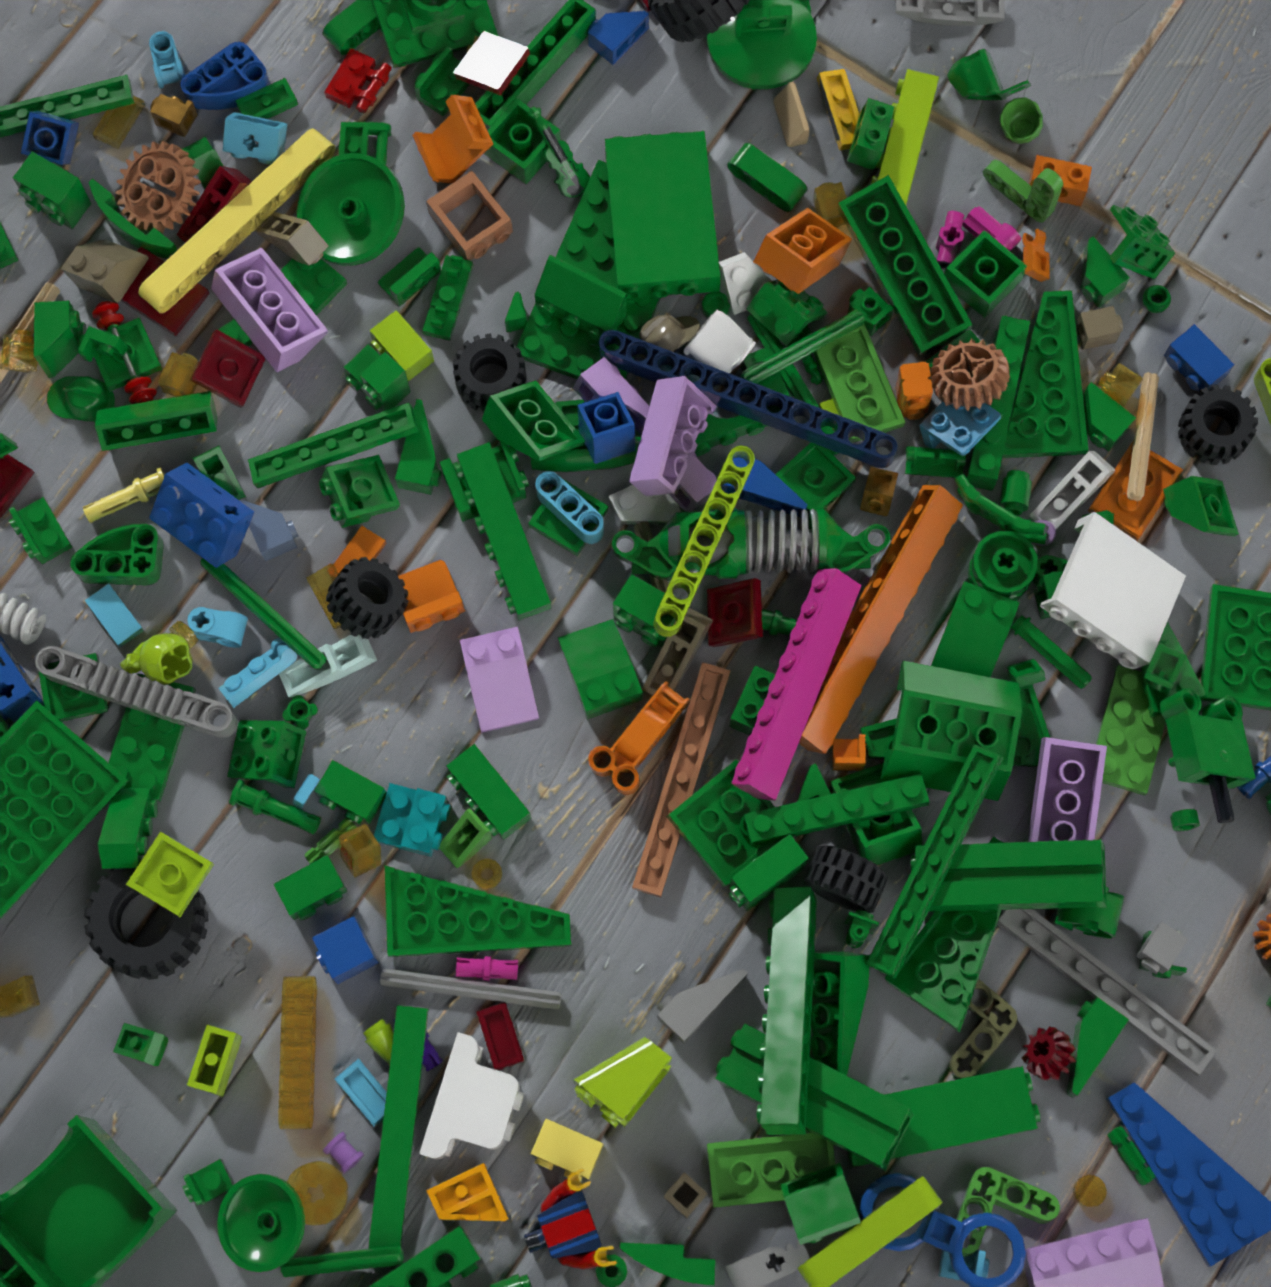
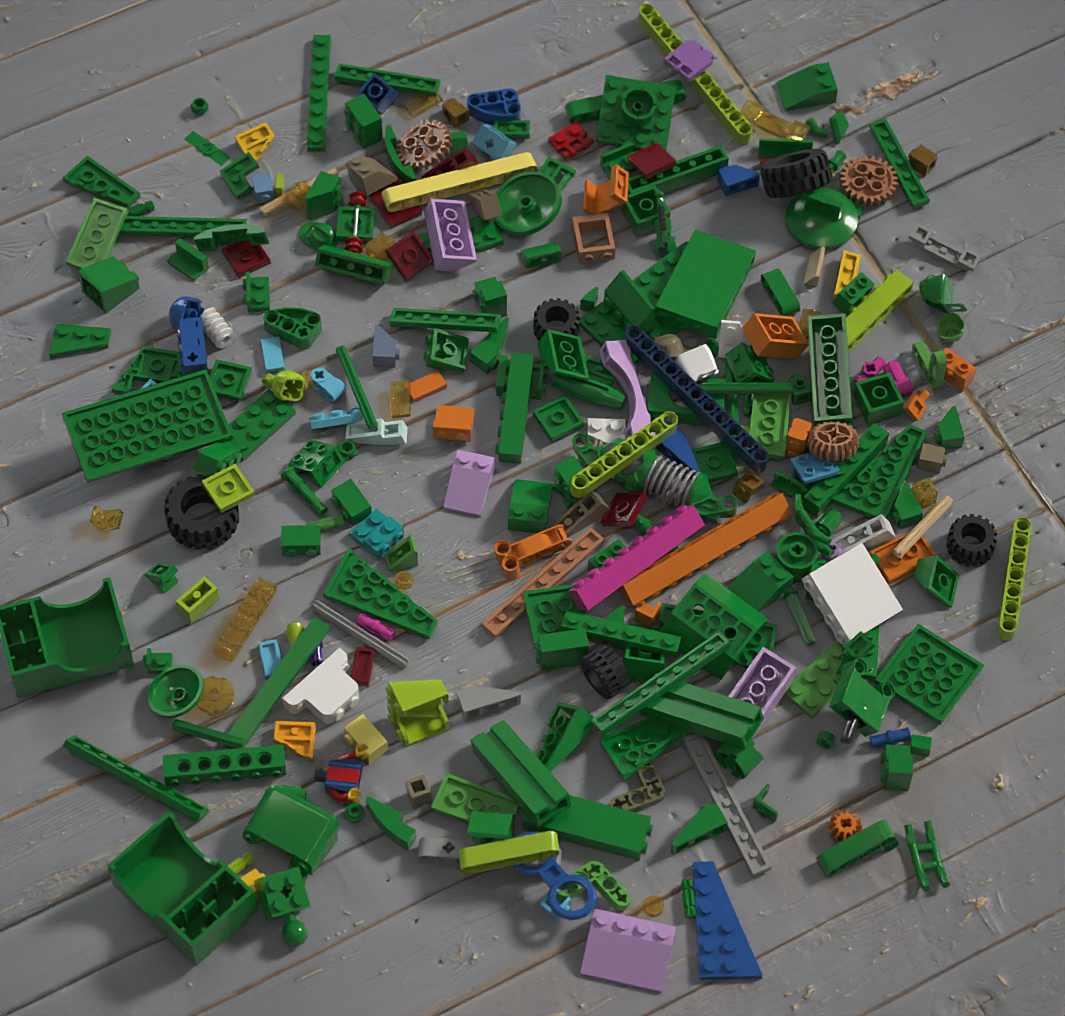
camera: 25 degrees right, 15 degrees down
light grey gear [35,646,238,738] -> none
green bracket [78,326,128,362] -> none
light yellow pin [82,467,165,524] -> none
medium azure piece [149,31,185,89] -> none
blue piece [149,463,254,568] -> none
green slope [193,445,246,500] -> none
medium azure tile [292,774,320,809] -> none
blue head [312,916,379,984] -> none
medium lavender bush [323,1132,364,1174] -> none
black tyre [326,557,408,639] -> none
clear yellow brick [339,823,381,878] -> none
lime brick [369,310,434,381] -> none
green plate [422,255,474,341] -> none
green brick [446,743,532,841] -> none
medium azure beam [535,471,604,544] -> none
blue head [577,392,635,464] -> none
lavender wedge [629,376,716,496] -> none
green brick [756,887,817,1135] -> none
green hinge [844,910,879,948] -> none
green tile [1007,659,1046,687] -> none
dark red gear [1021,1026,1076,1081] -> none
green bracket [1110,205,1176,280] -> none
light grey brick [1136,922,1188,974] -> none
green plate [1142,285,1171,313] -> none
blue brick [1164,324,1235,392] -> none

